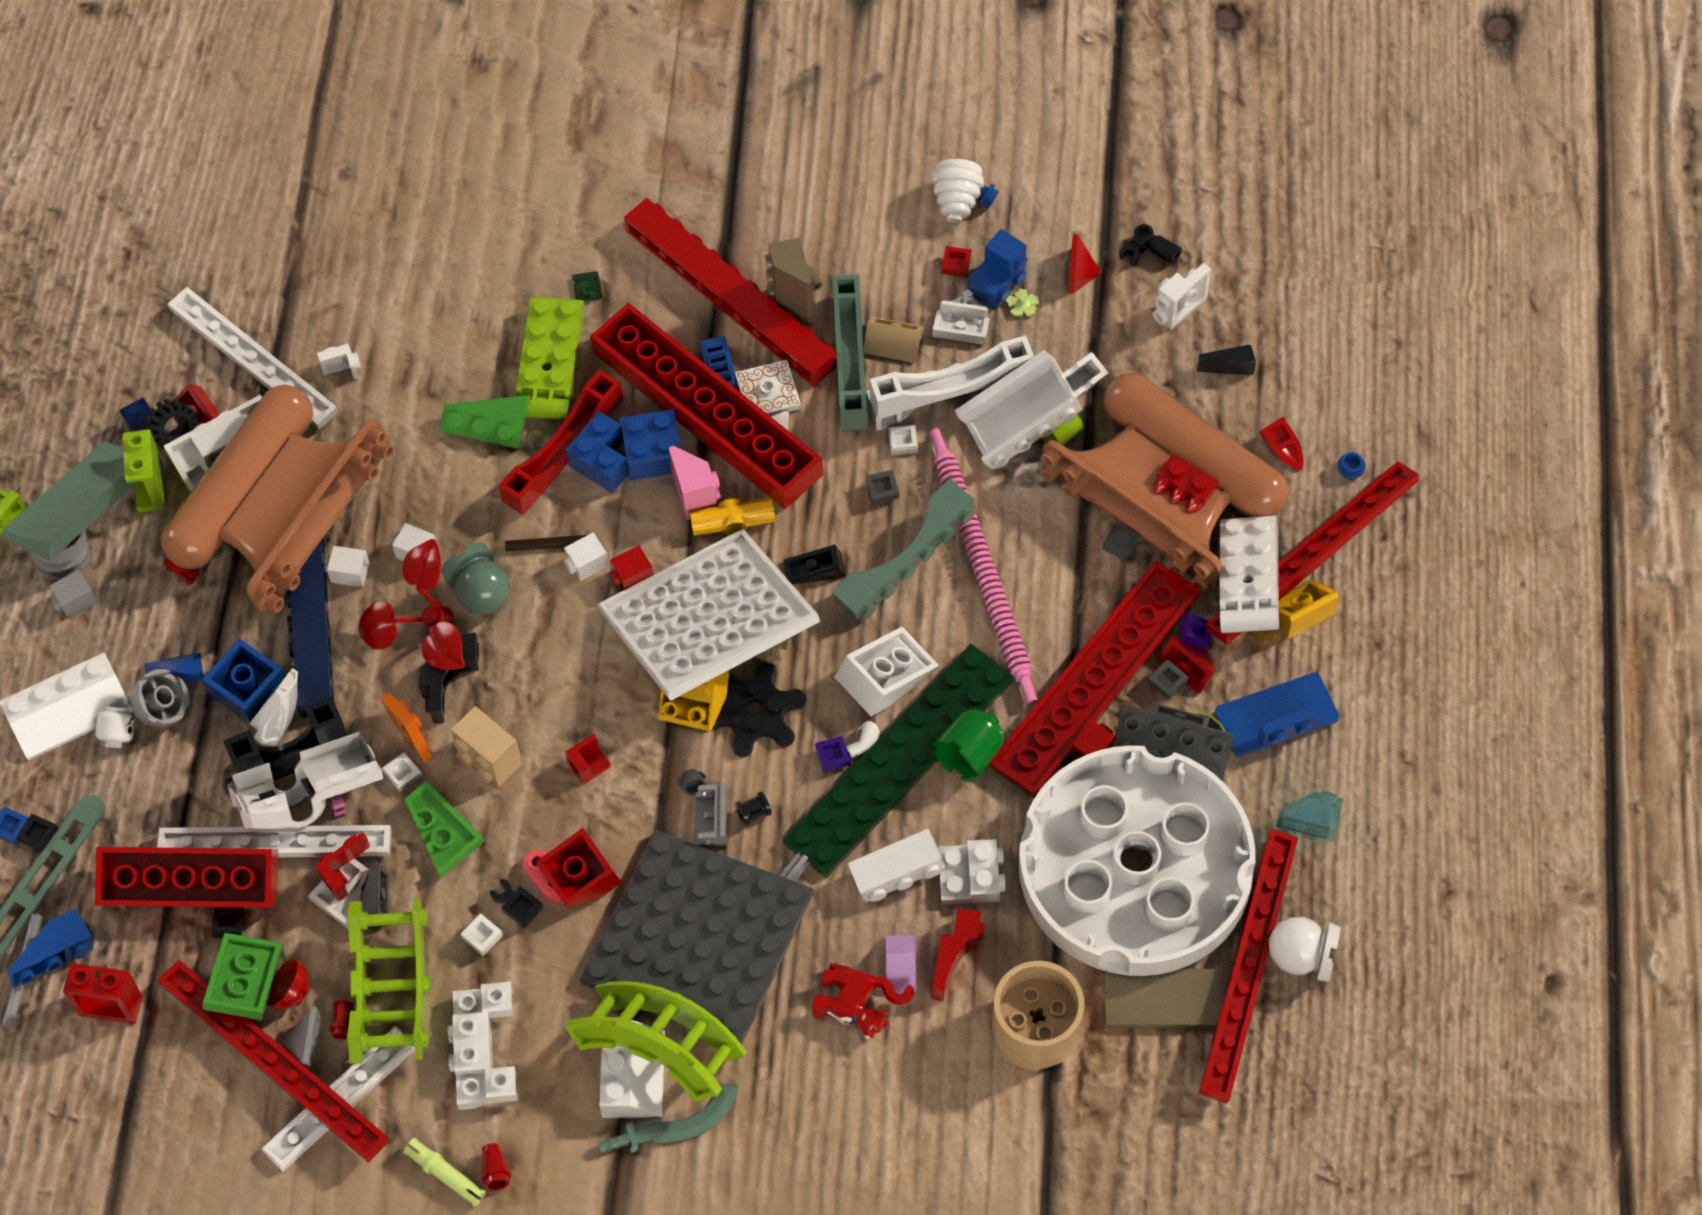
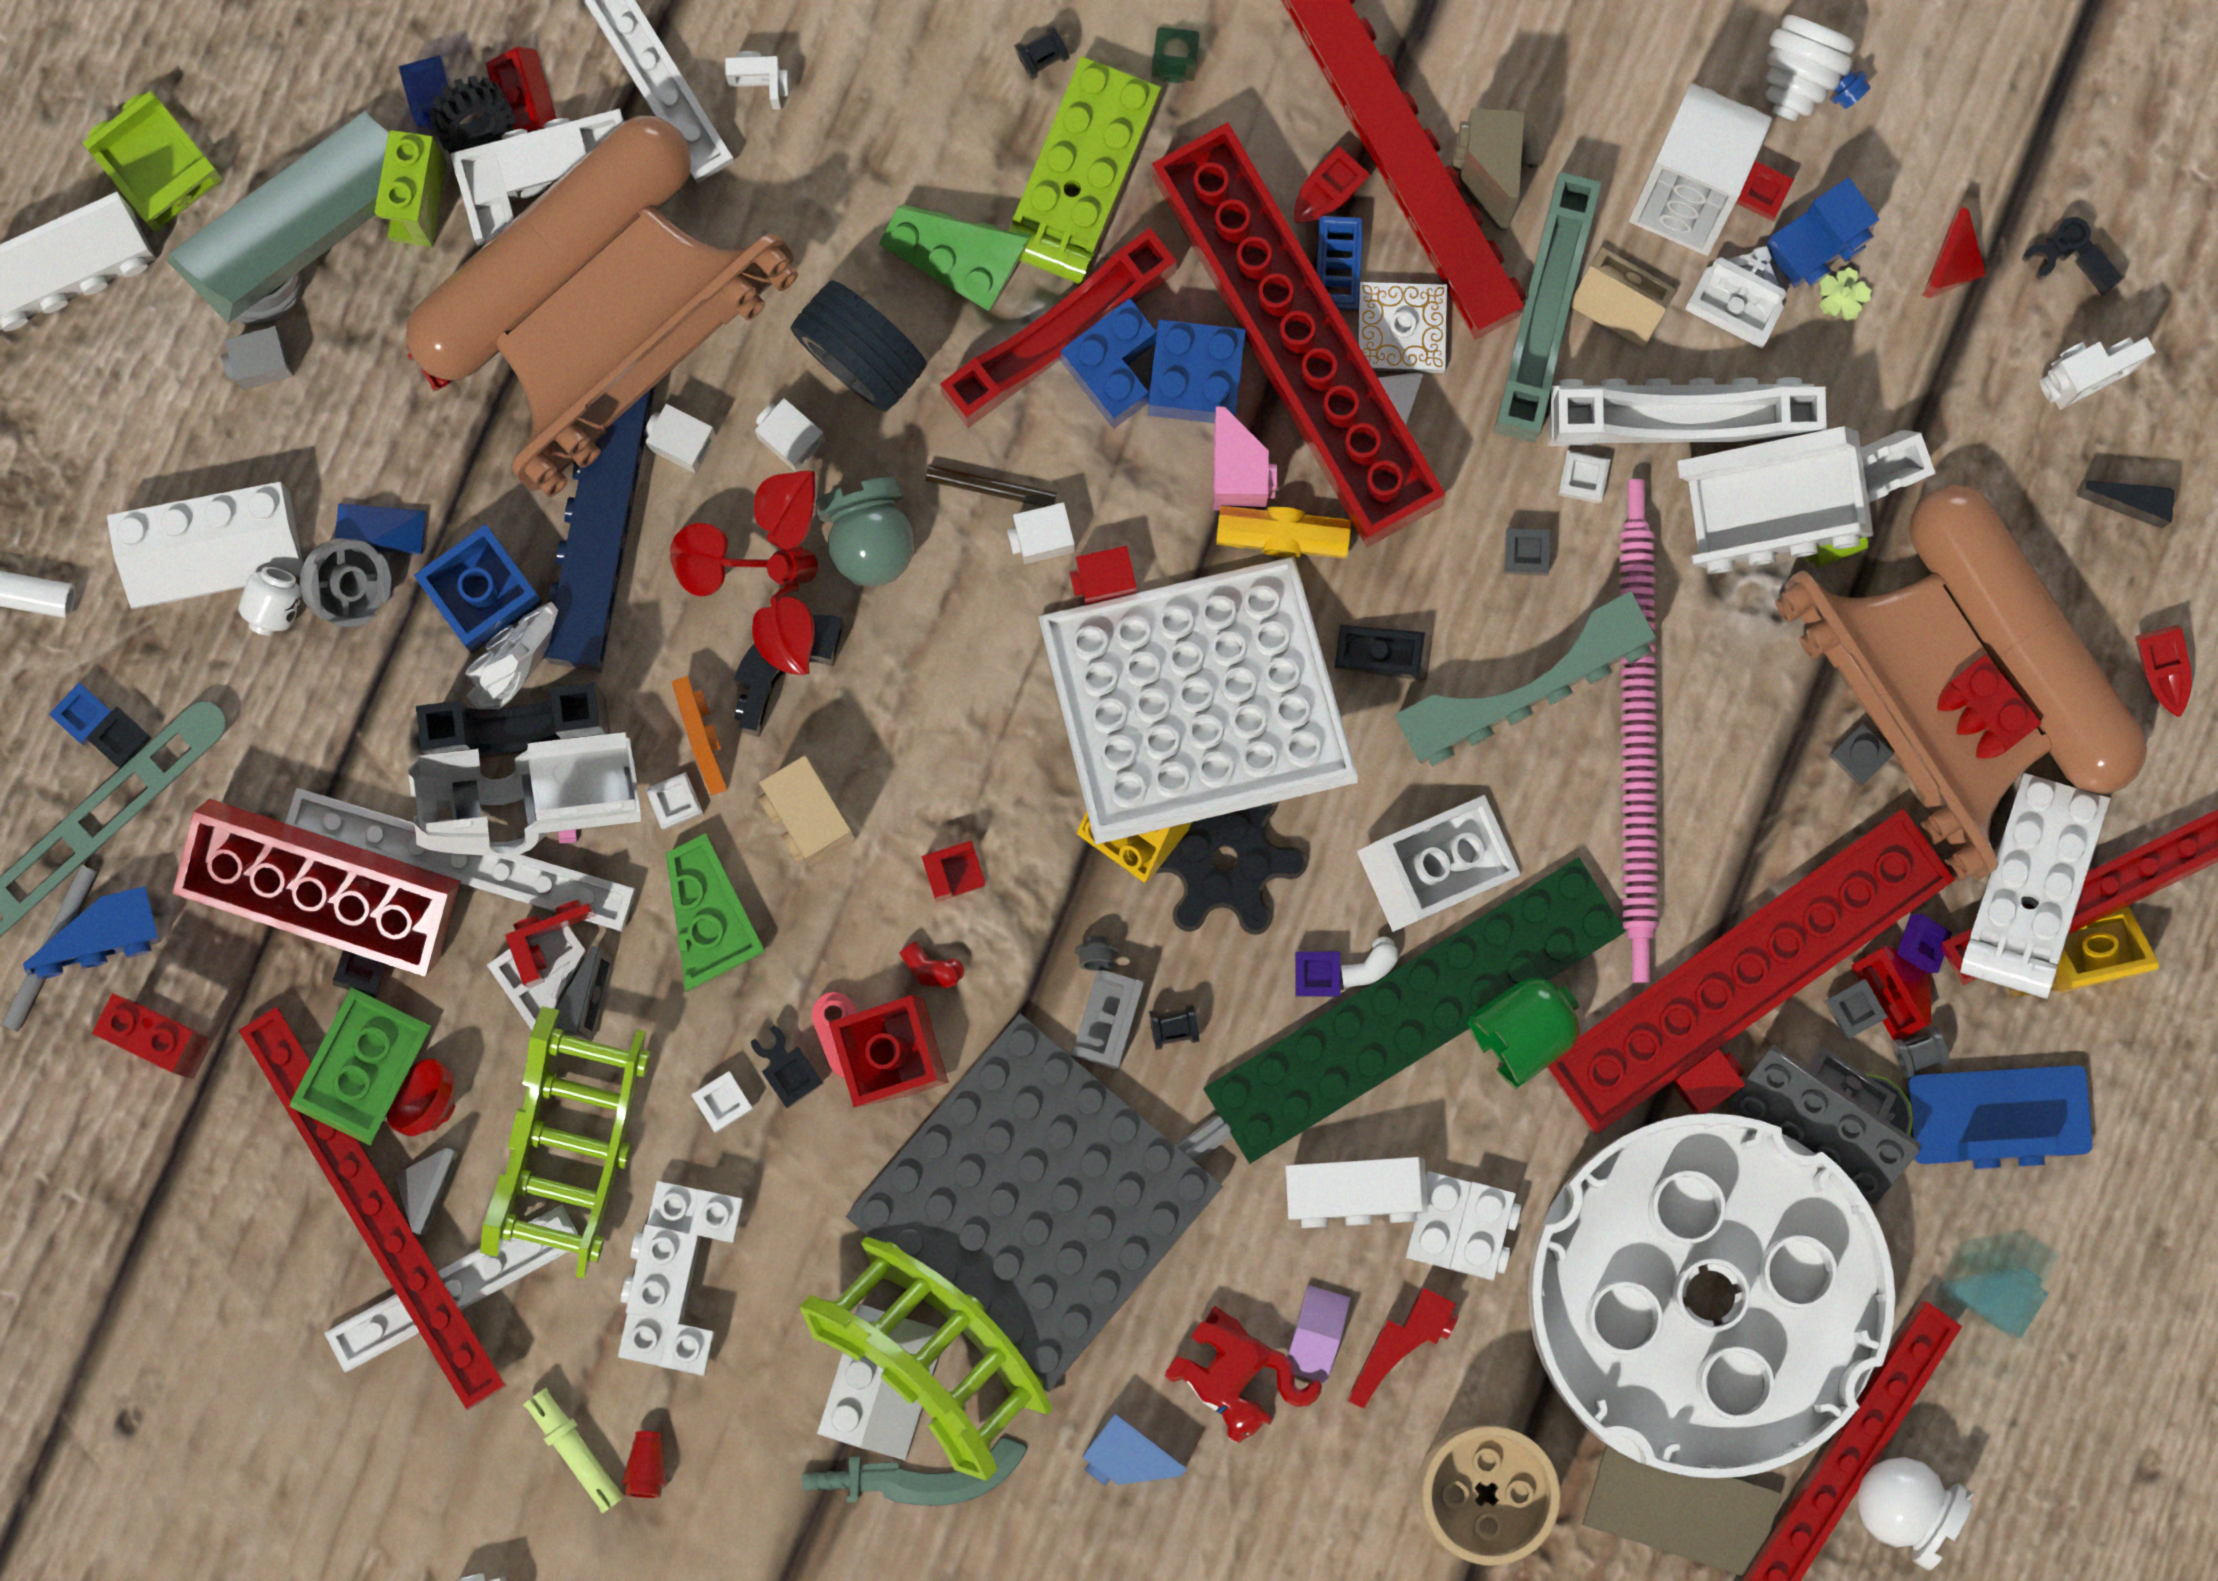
camera: 15 degrees right, 20 degrees up
red pin [329,1000,353,1040] -> none
none -> black wheel [790,280,927,412]
none -> red arm [899,941,964,989]
none -> black bush [1014,25,1070,80]
none -> medium blue slope [1082,1414,1187,1486]
none -> red plate [1293,146,1370,223]
none -> white brick [1629,83,1772,256]
none -> dark grey bush [1892,1027,1950,1078]

